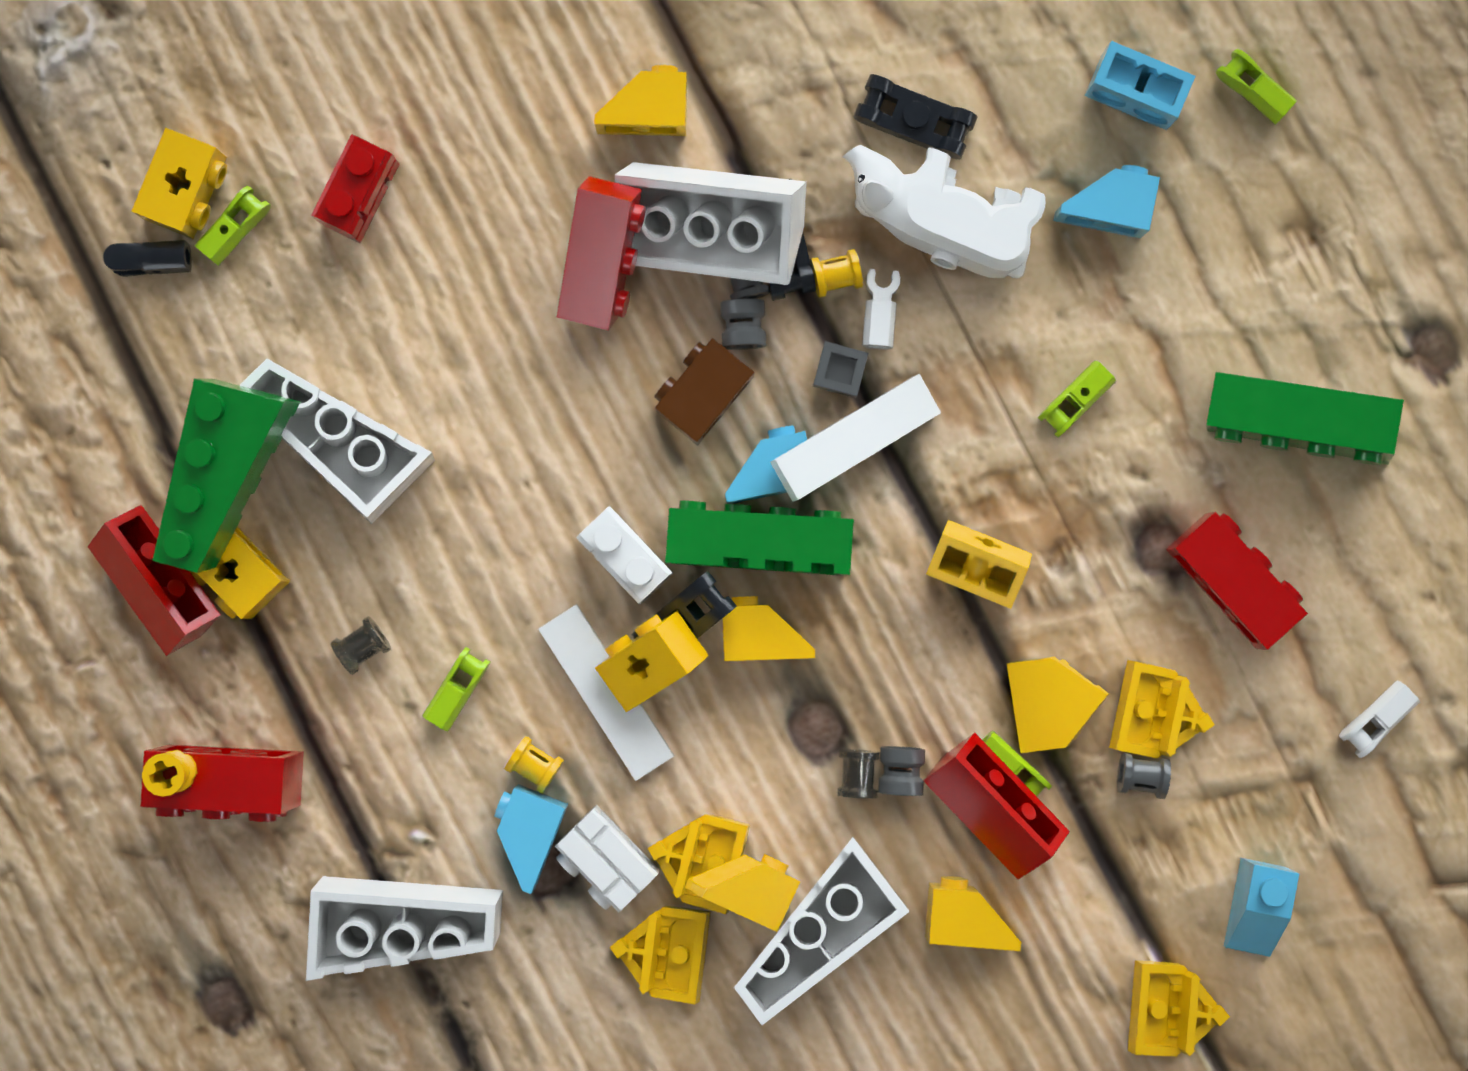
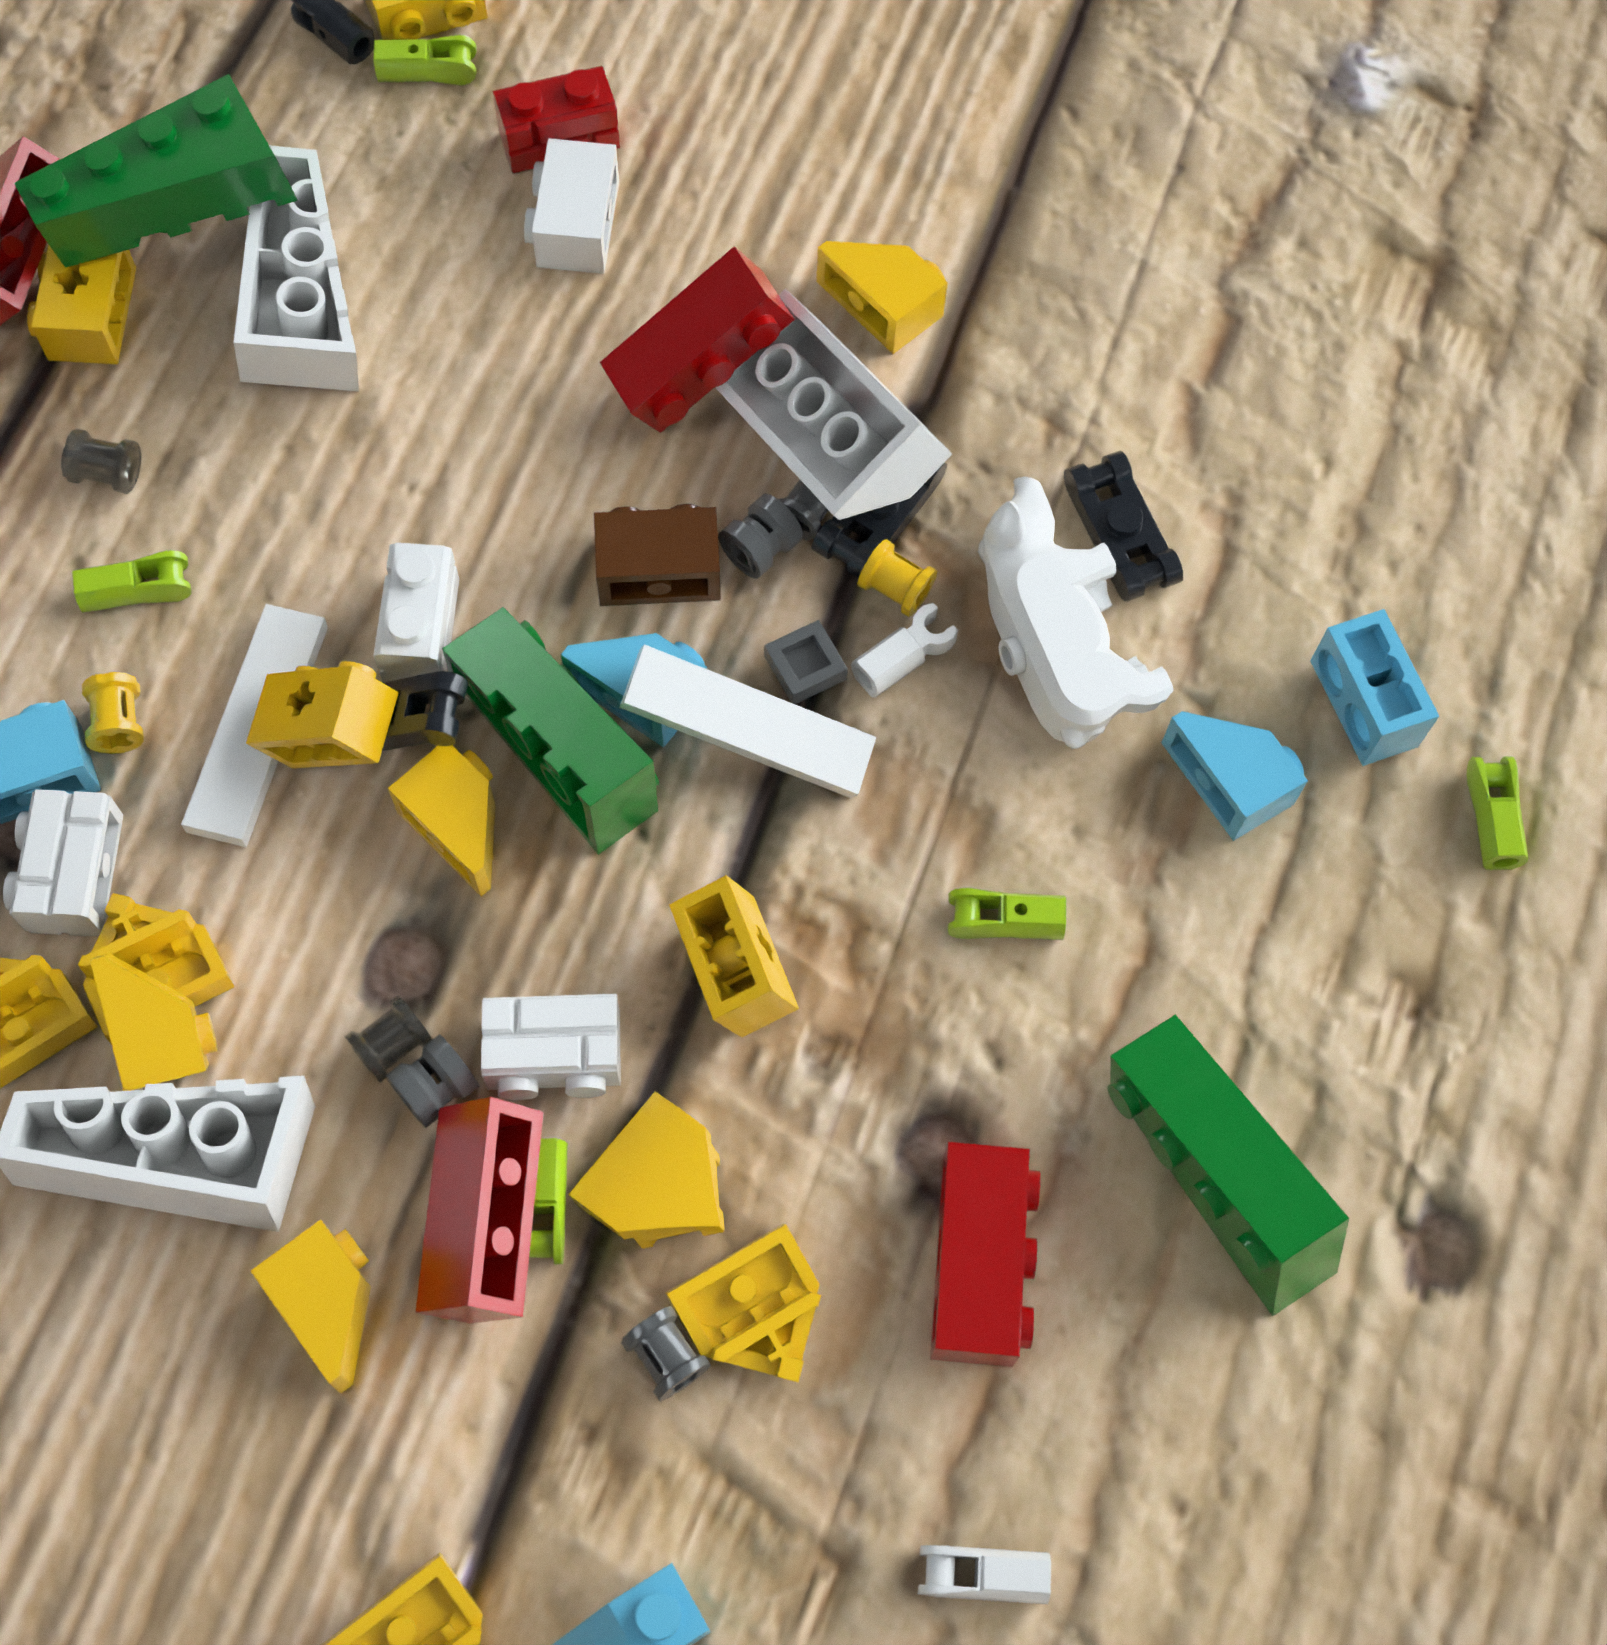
camera: 45 degrees right, 20 degrees down
none -> white brick [481,994,621,1100]
none -> white brick [524,138,619,274]

